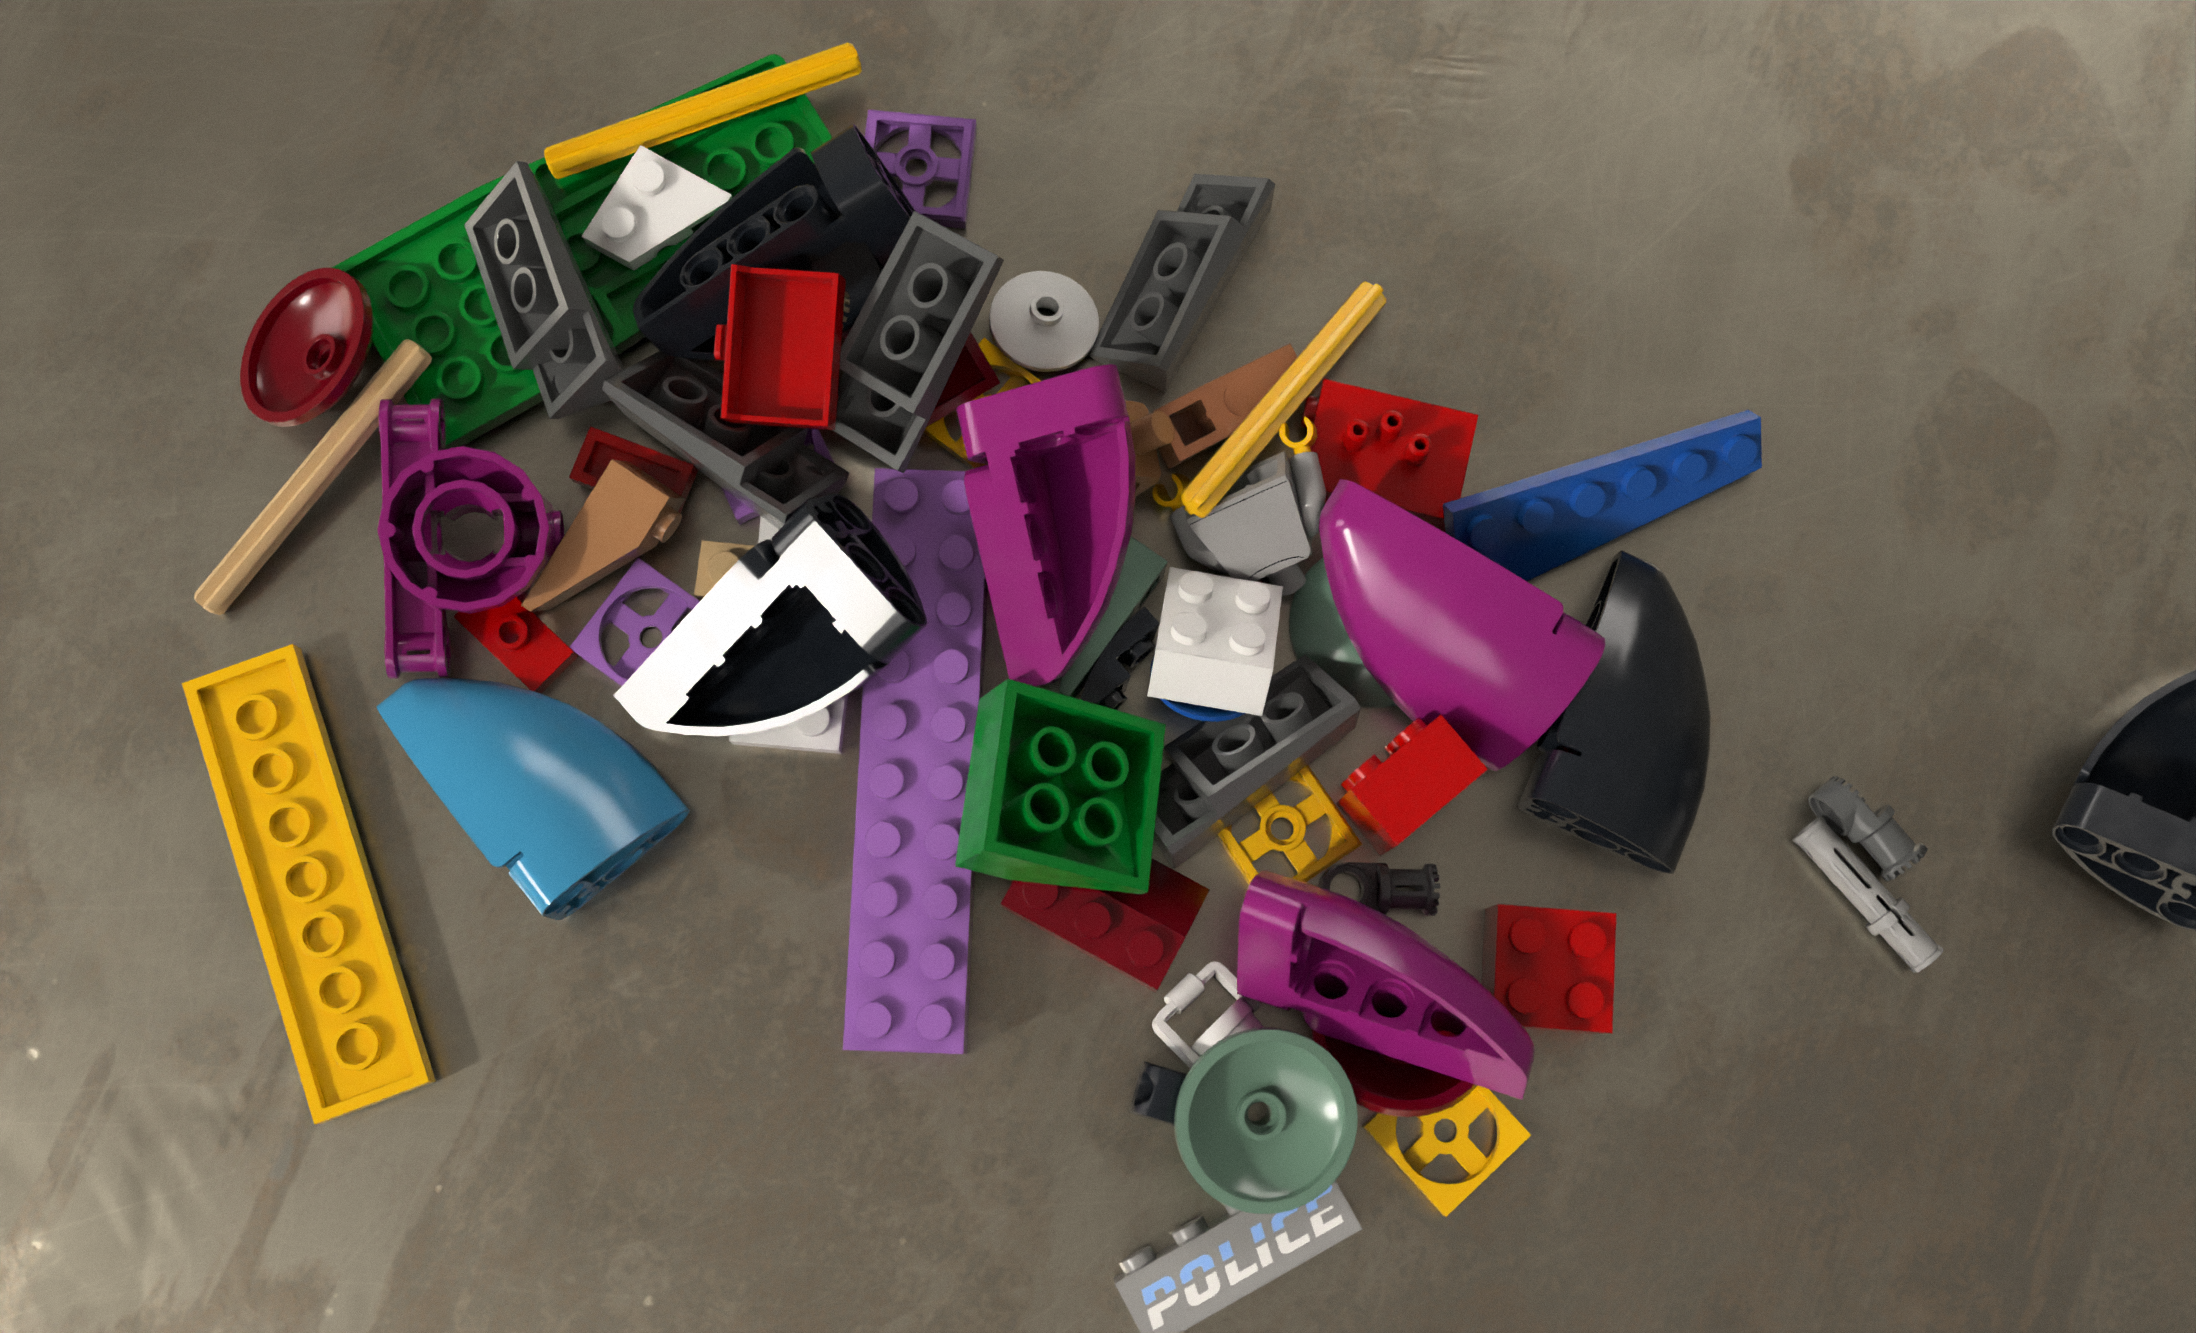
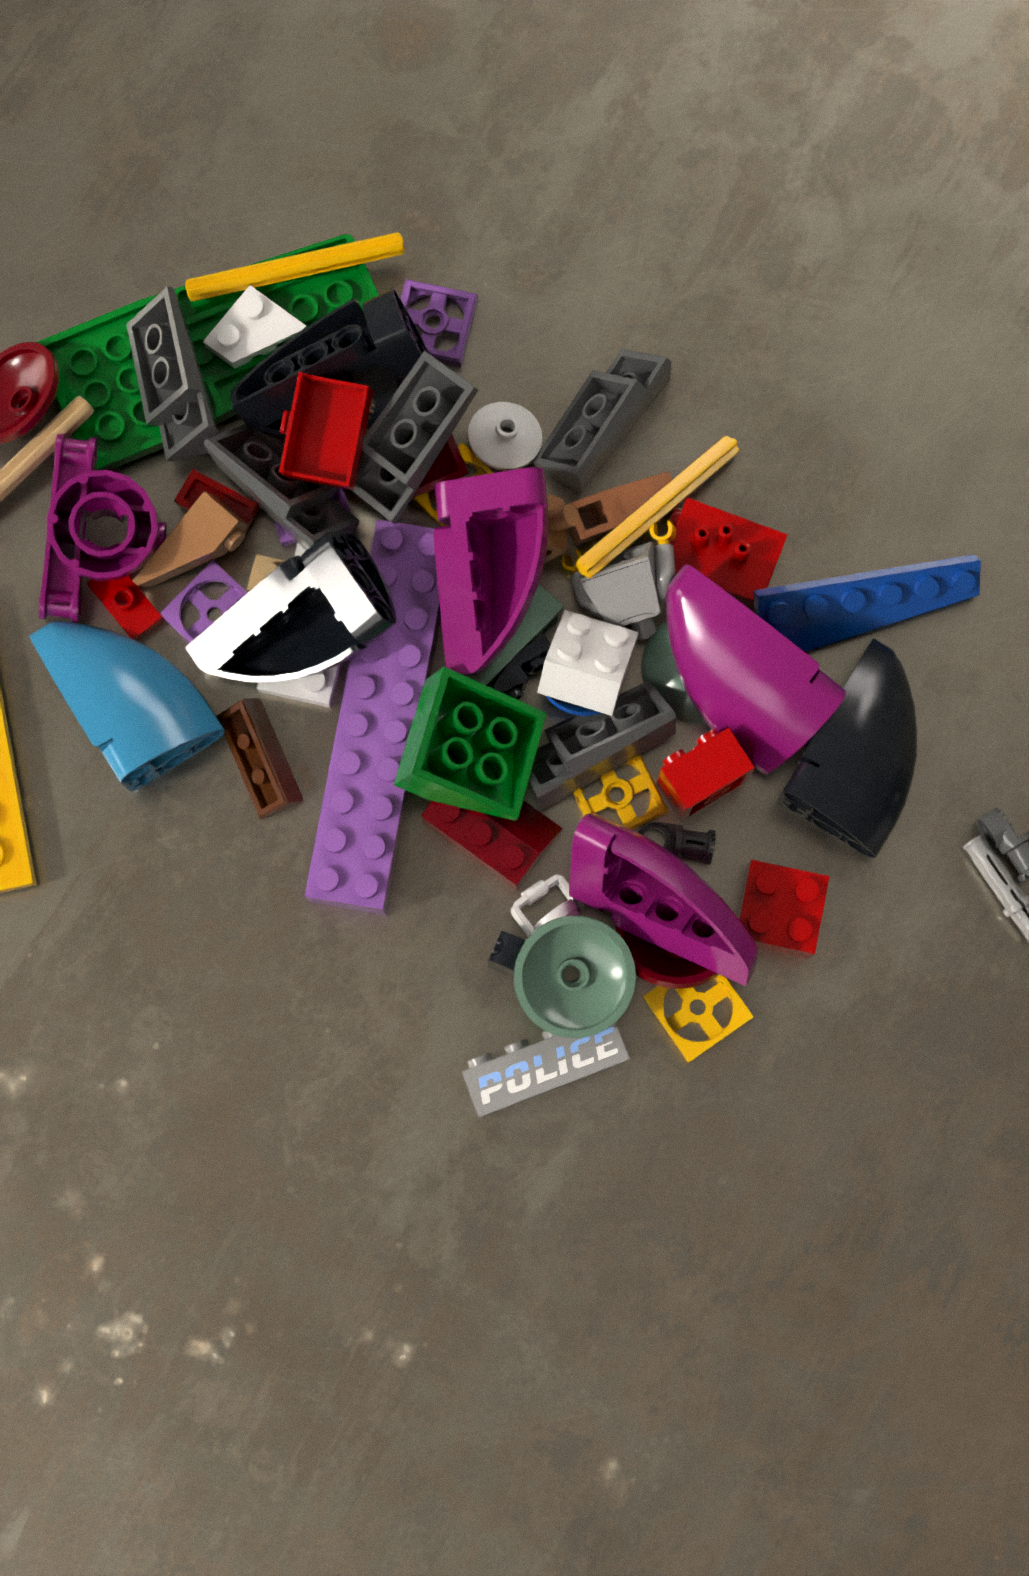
camera: 15 degrees right, 0 degrees up
none -> reddish brown slope [216,698,303,819]

